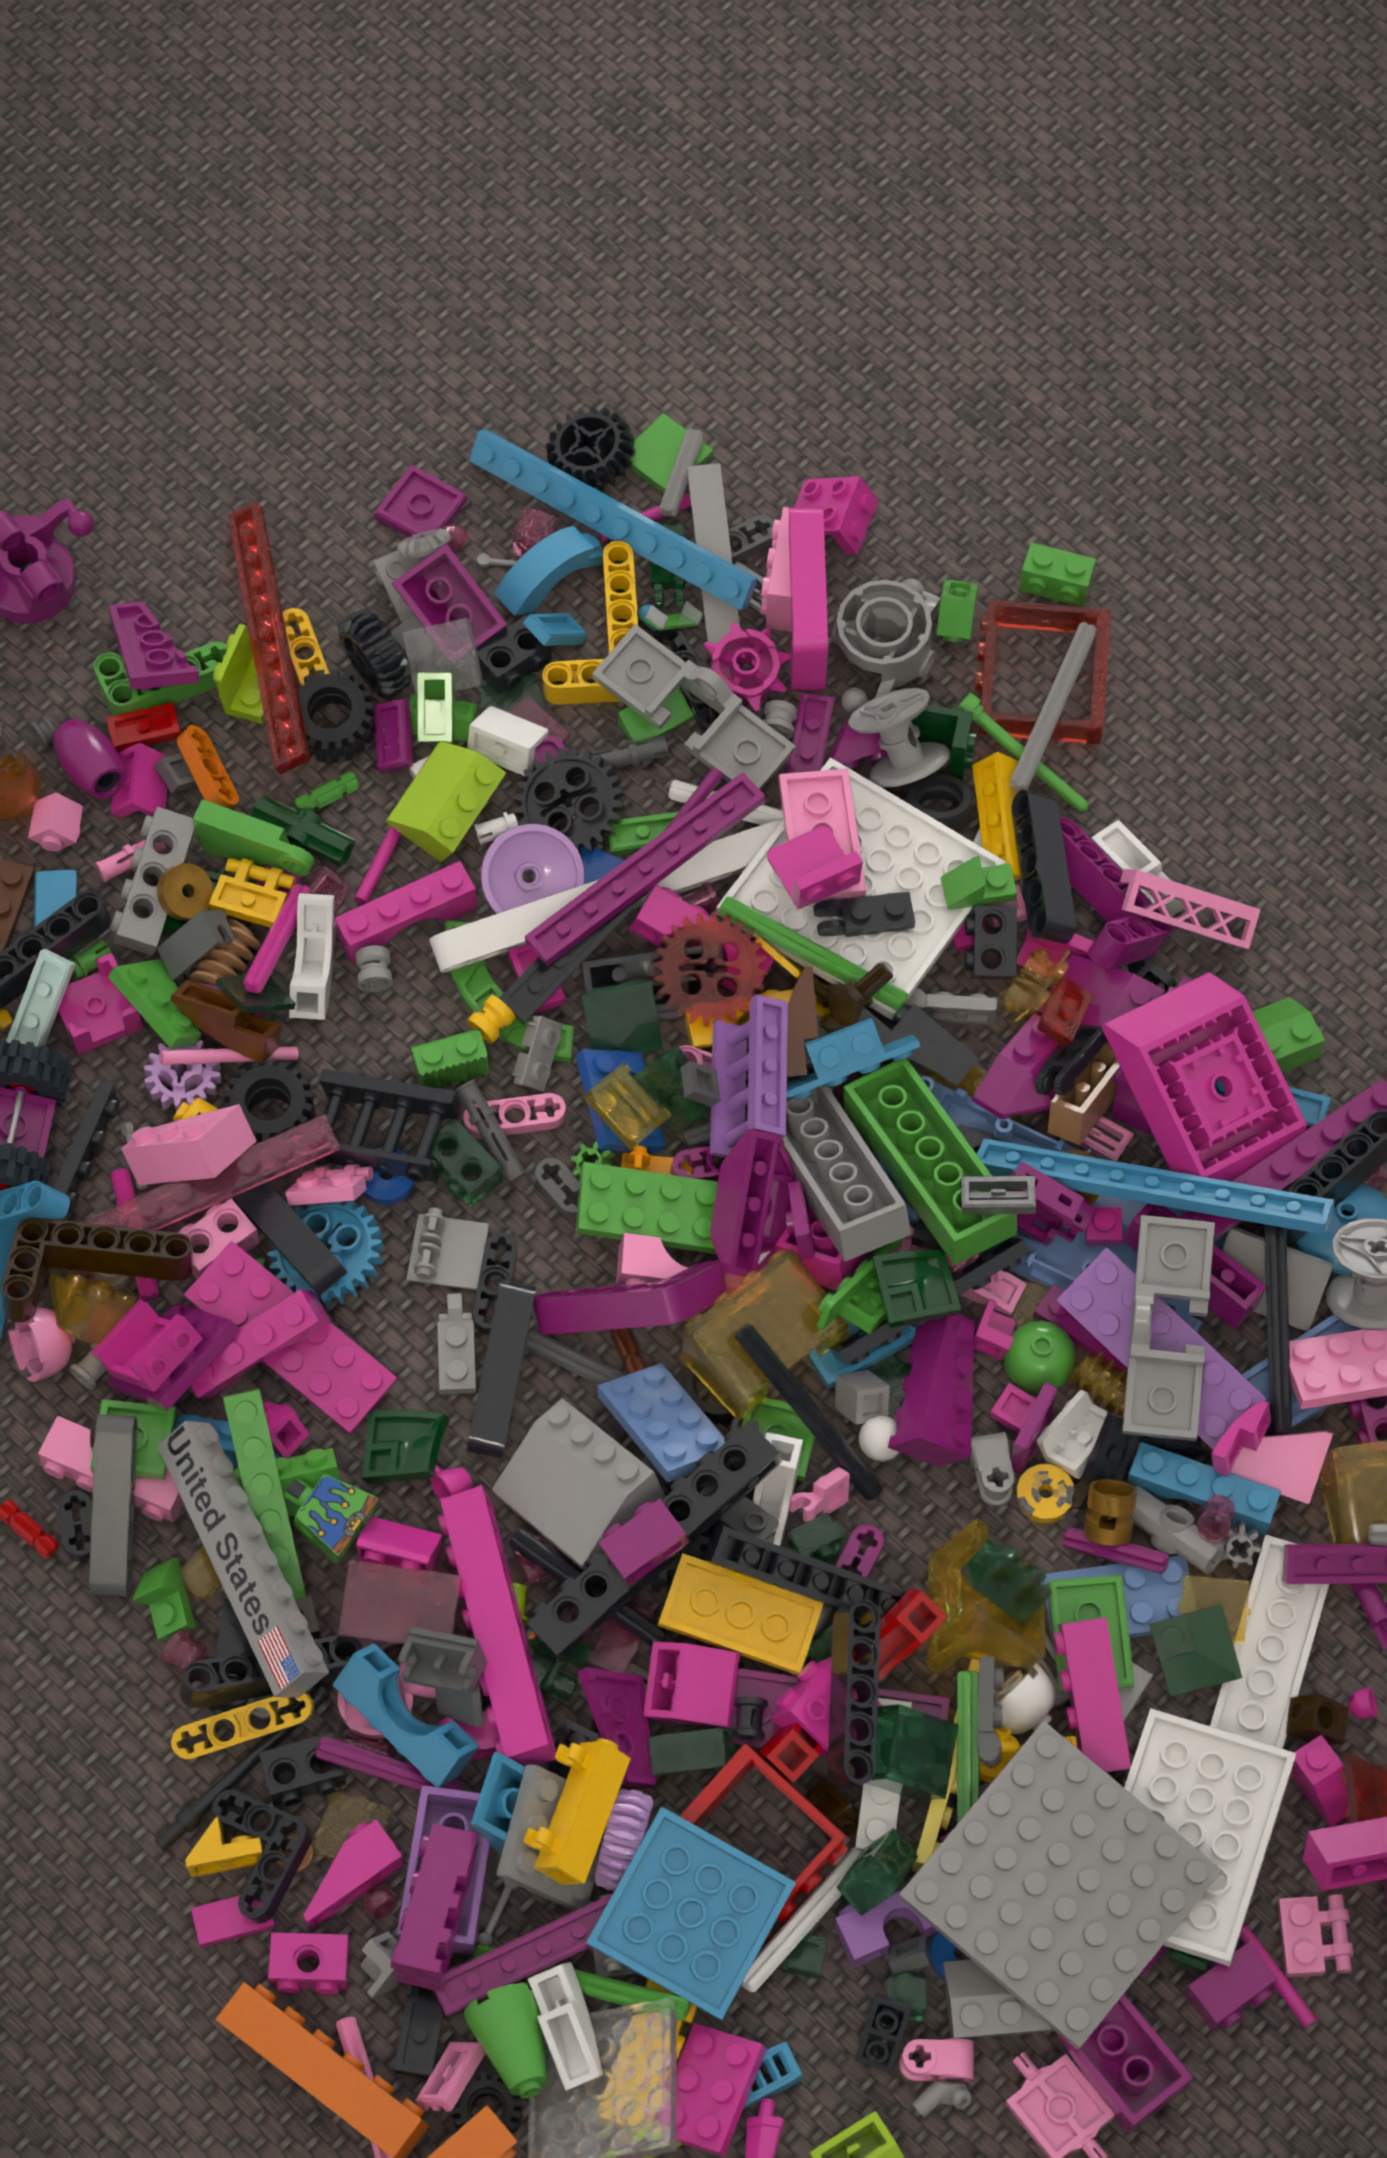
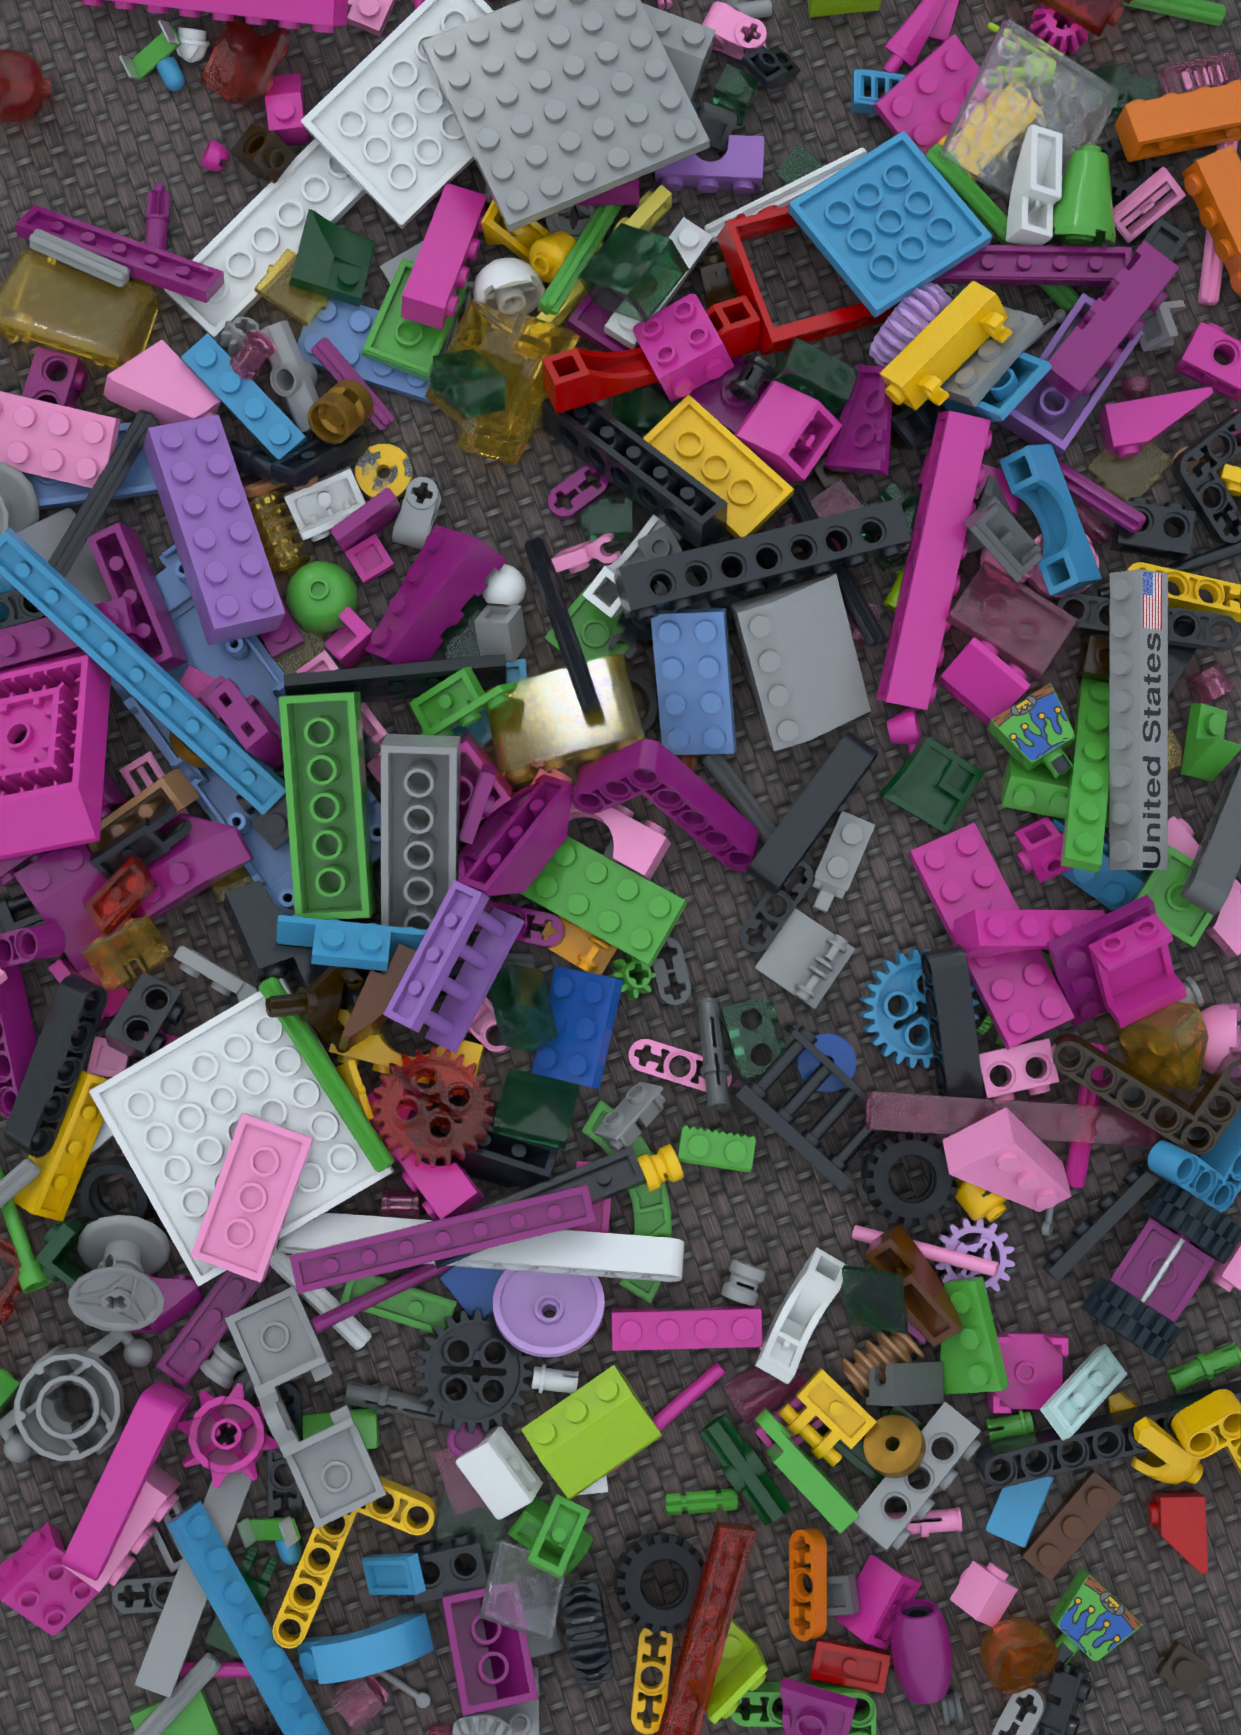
camera: 155 degrees left, 20 degrees up
dark pink axle [243,884,310,994] -> none
bright pink plate [286,1164,374,1206] -> none
magenta plate [374,698,413,773] -> none
clear yellow plate [583,1063,672,1150] -> none
magenta brick [599,1499,690,1587] -> none
dark grey plate [681,1061,721,1107] -> none
dark pink bracket [767,826,863,910] -> none
black hinge [813,892,915,937] -> none
black beam [828,1599,880,1790] -> none
clear green brick [836,1828,918,1916] -> none
dark green plate [872,1250,961,1328] -> none
bright green slope [940,856,1017,910] -> none
flat silver tile [961,1176,1036,1214] -> none
dark grey hinge [977,1656,1004,1769] -> none
light grey plate [1122,1215,1215,1441] -> none
dark pink slope [1211,1401,1271,1476] -> none

